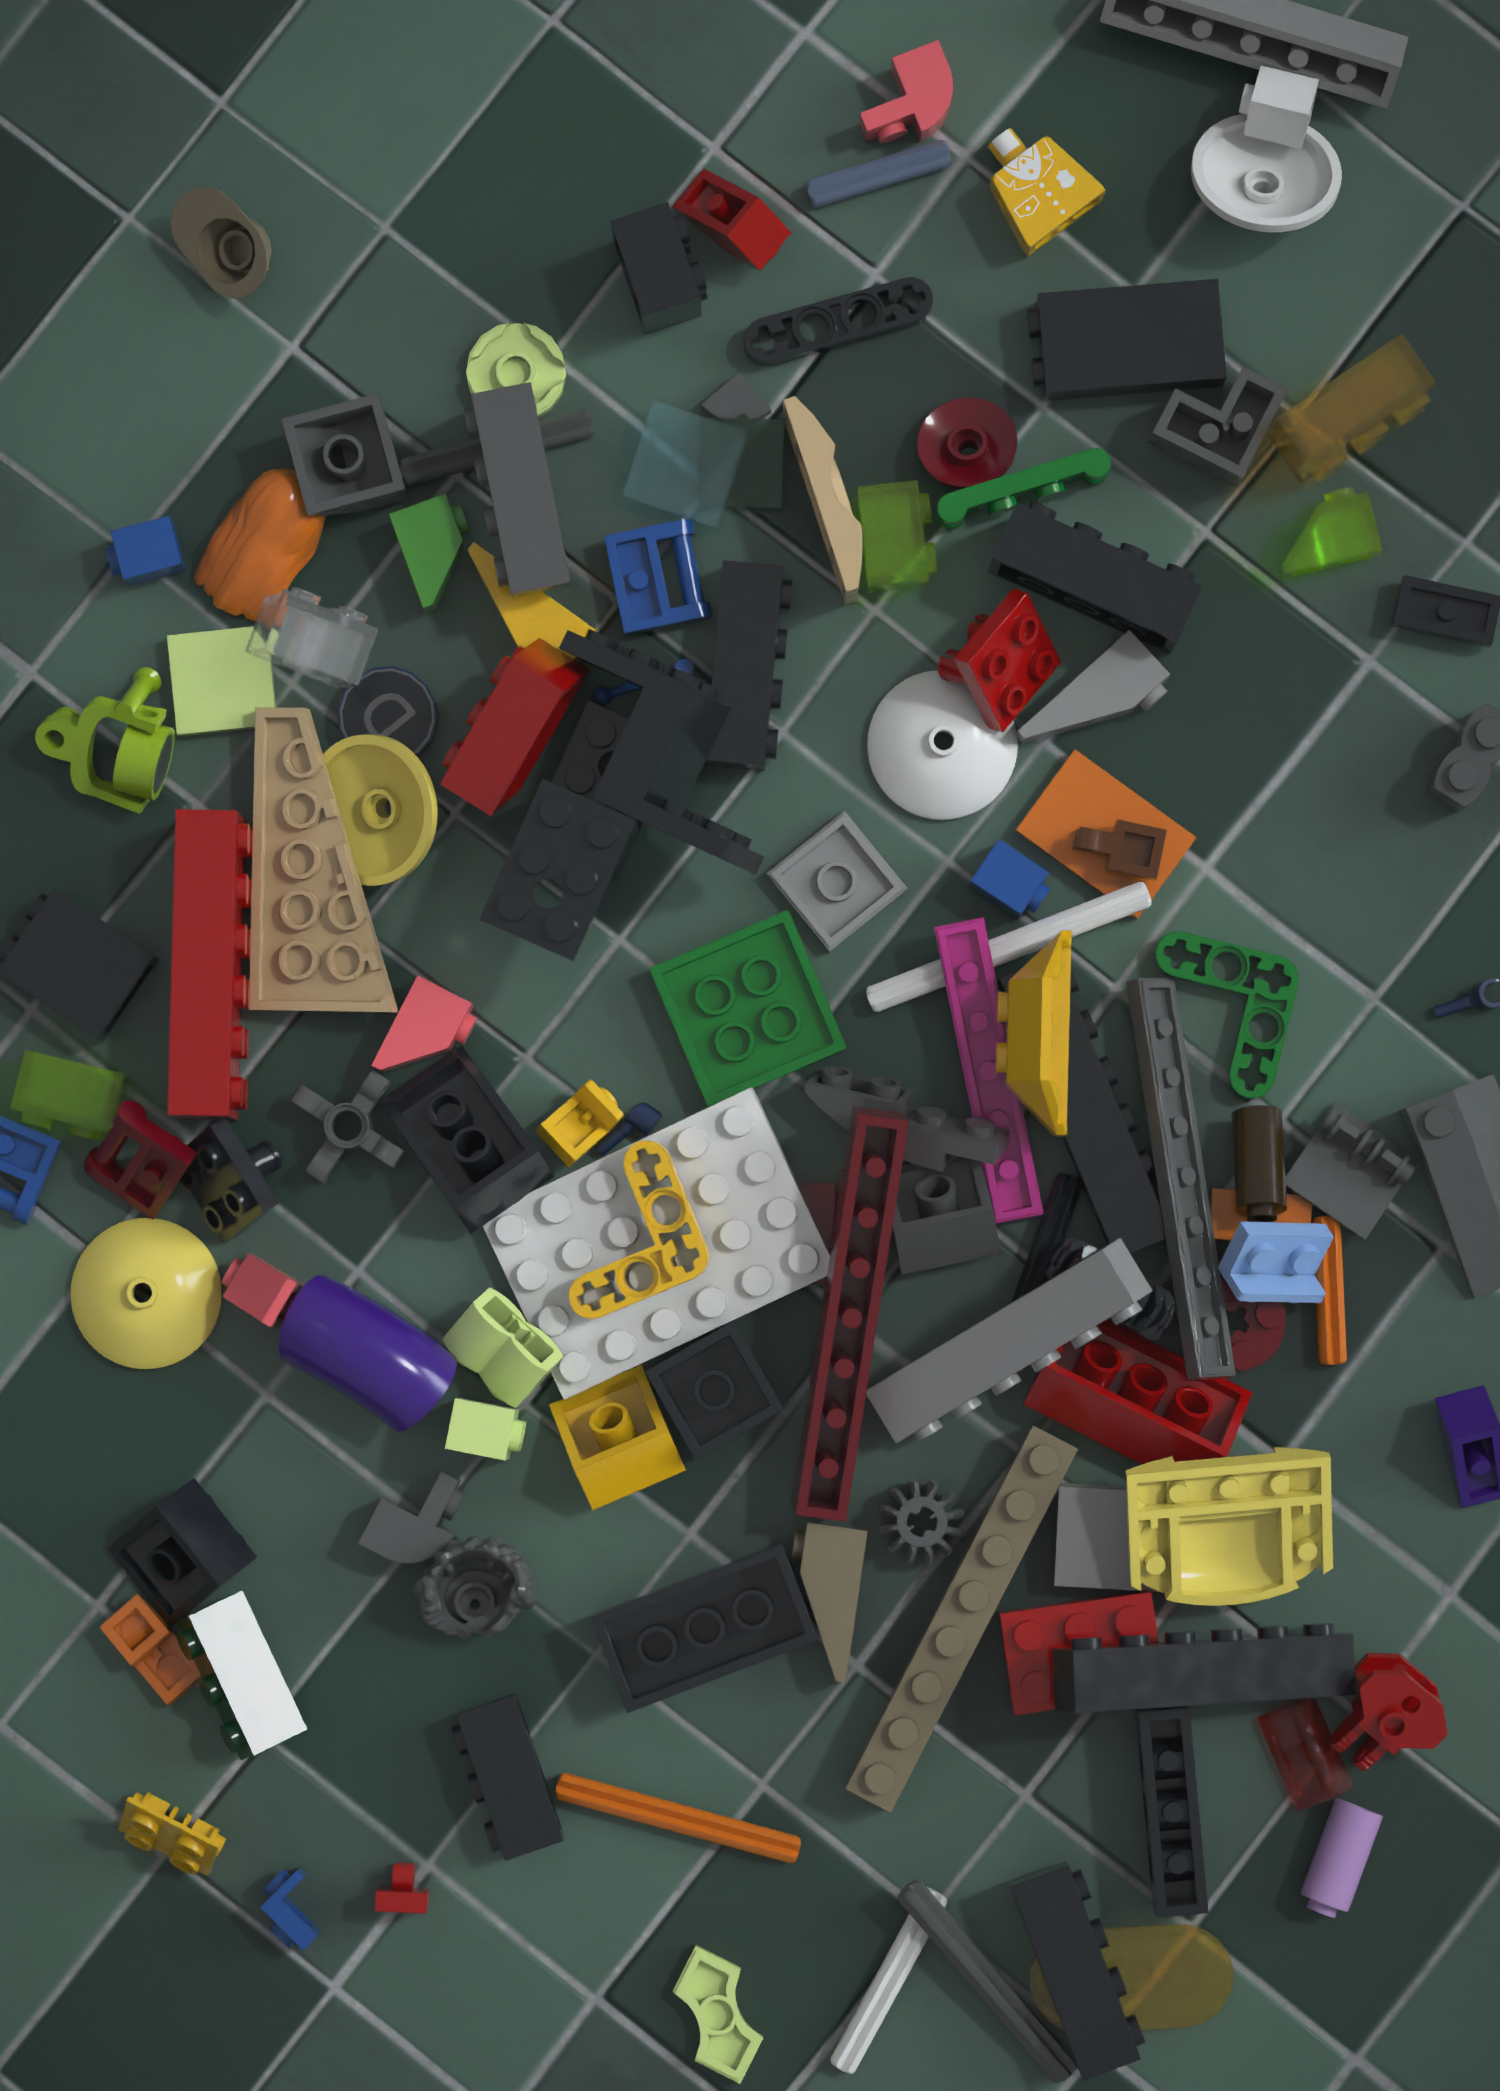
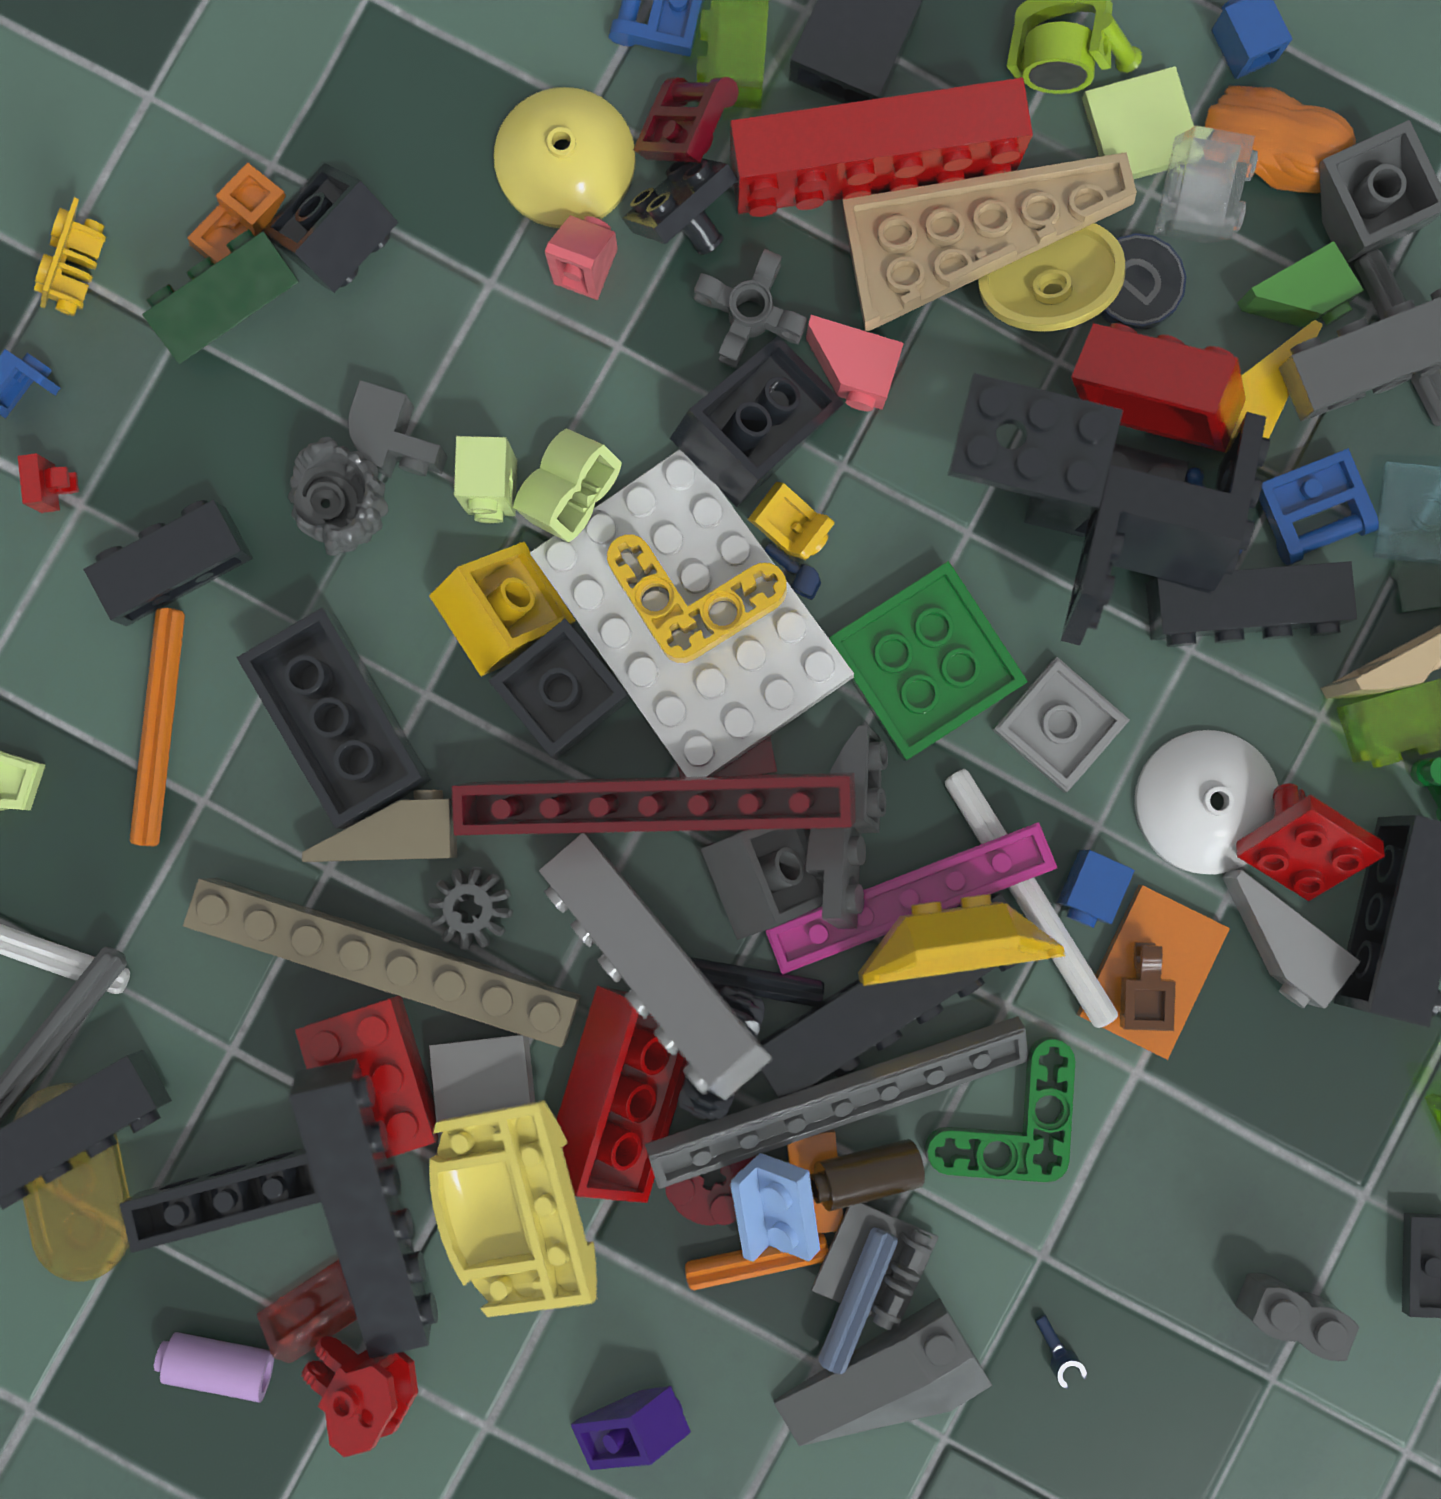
camera: 75 degrees right, 0 degrees up
dark purple brick [278,1275,457,1432] -> none
none -> sand blue axle [819,1227,898,1374]

